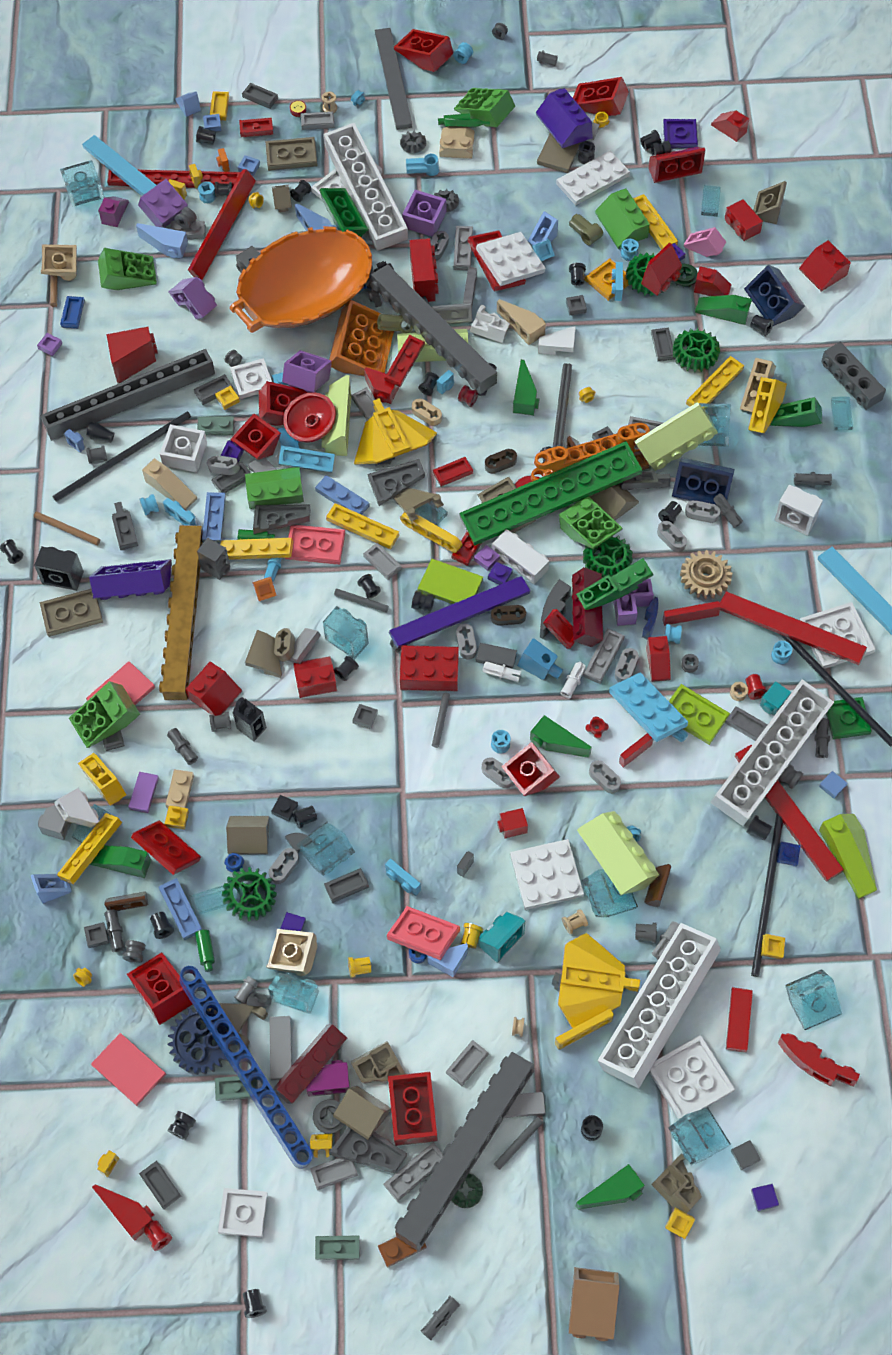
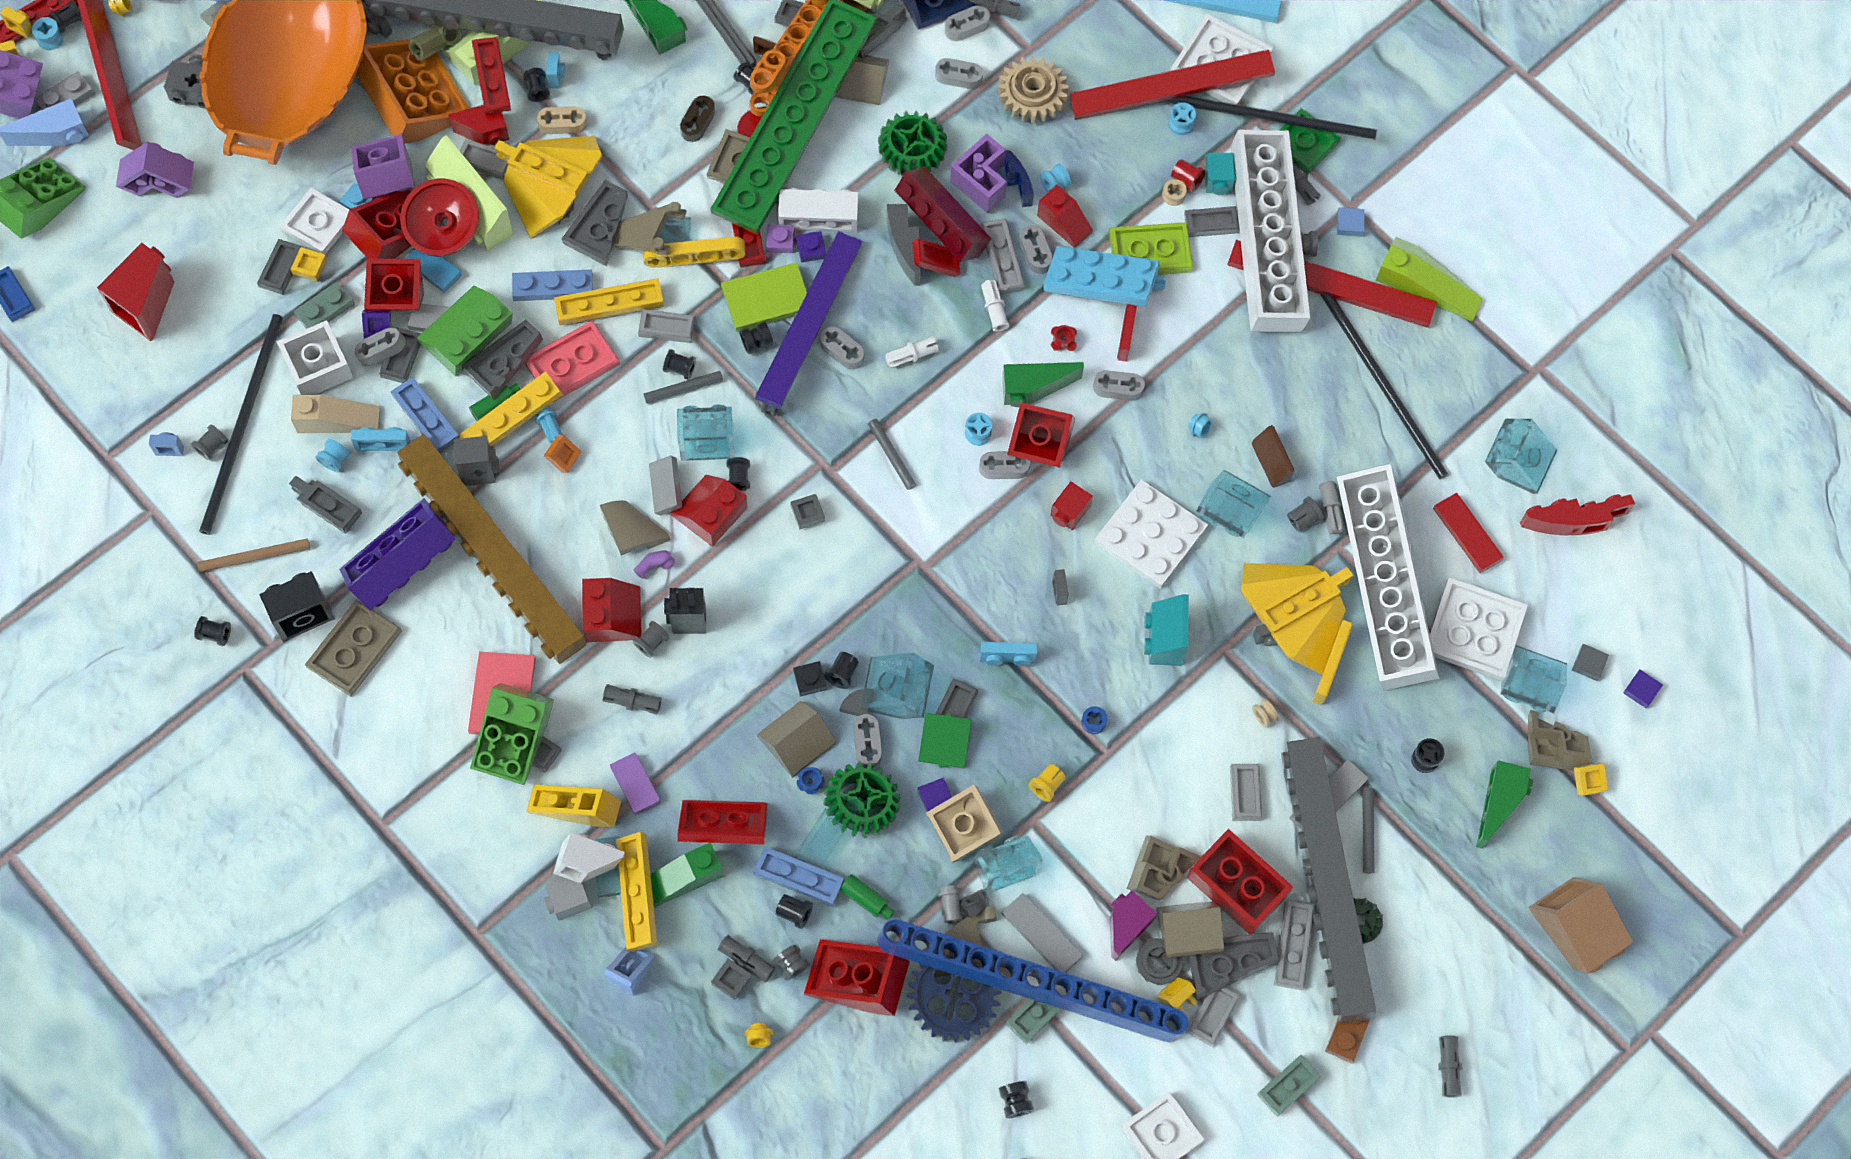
camera: 45 degrees left, 5 degrees up
medium lavender plate [37,333,62,356] -> none
dark grey brick [40,349,215,441] -> none
black cone [86,422,115,443] -> none
coral tile [91,1033,166,1106] -> none
reddish brown slope [104,891,148,911] -> none
yellow tile [164,806,189,830] -> none
tan plate [166,769,194,808] -> none
dark grey wheel [175,207,197,229] -> none
dark grey bush [224,350,242,367] -> none
dark red brick [273,1024,347,1104] -> none
dark tan beam [274,628,295,662] -> none
medium azure plate [278,446,335,473] -> none
coral tile [387,906,460,960] -> none
red brick [400,645,459,691] -> none
light blue slope [427,943,468,977] -> none
red tile [433,457,473,487] -> none
dark red wheel [458,385,479,407] -> none
yellow bush [461,923,484,949] -> none
dark grey tile [476,643,517,669] -> none
dark brown beam [491,605,526,625] -> none
dark azure torso [517,638,564,680] -> none
bright green slope [559,497,623,549] -> none
tan bush [562,909,588,934] -> none
green slope [576,558,653,610] -> none
yellowish green slope [577,811,659,895] -> none
black bush [658,501,682,524] -> none
red tile [662,601,721,626] -> none
dark grey bush [681,654,699,673] -> none
black bush [746,815,773,840] -> none
yellow plate [761,934,785,959] -> none
clear blue plate [777,841,801,866] -> none
none -> medium lavender arm [633,550,675,579]
none -> green piece [918,713,972,768]

